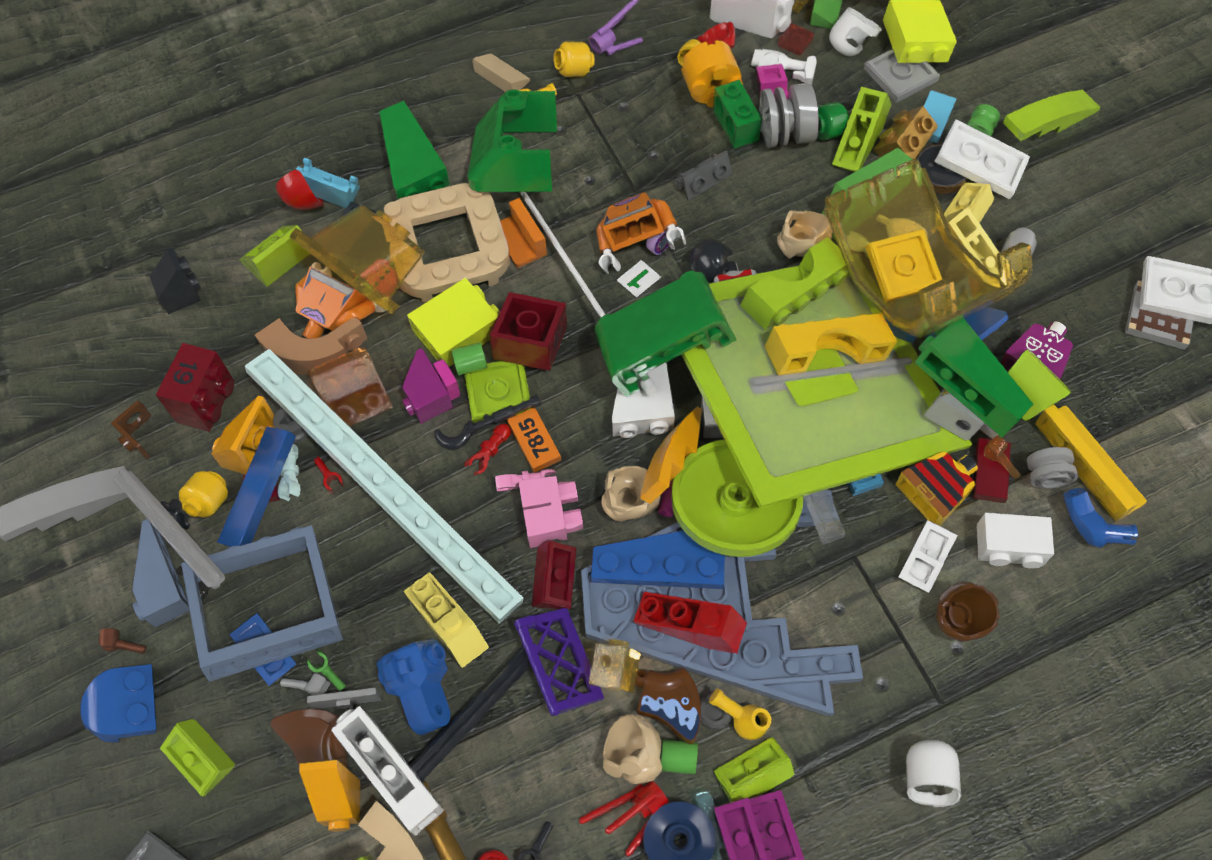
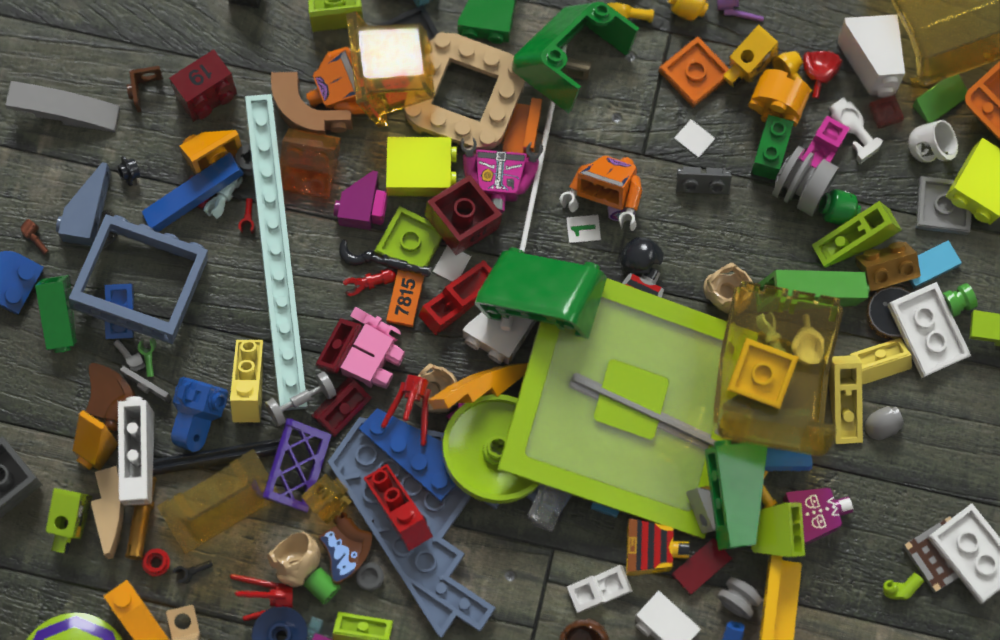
camera: 35 degrees right, 10 degrees up
light grey axle [114,469,225,589] -> none
lime slope [160,719,235,797] -> none
yellow head [179,471,228,518] -> none
bright green gear [451,342,487,376] -> none
yellow bar [709,688,771,740] -> none
lime arch [740,237,853,330] -> none
yellow arch [764,313,897,375] -> none
clear orange hand [984,436,1021,479] -> none
none -> green slope [35,275,77,353]
none -> clear yellow windscreen [157,449,280,554]
none -> light grey wheel [265,371,336,426]
none -> dark red slope [315,318,362,374]
none -> red plant [381,375,431,446]
none -> red slope [418,260,492,335]
none -> white sticker [433,245,471,282]
none -> torso [460,137,543,213]
none -> orange tile [658,36,729,108]
none -> white sticker [675,120,715,157]
none -> yellow torso [723,25,778,87]
none -> lime arm [883,573,924,600]

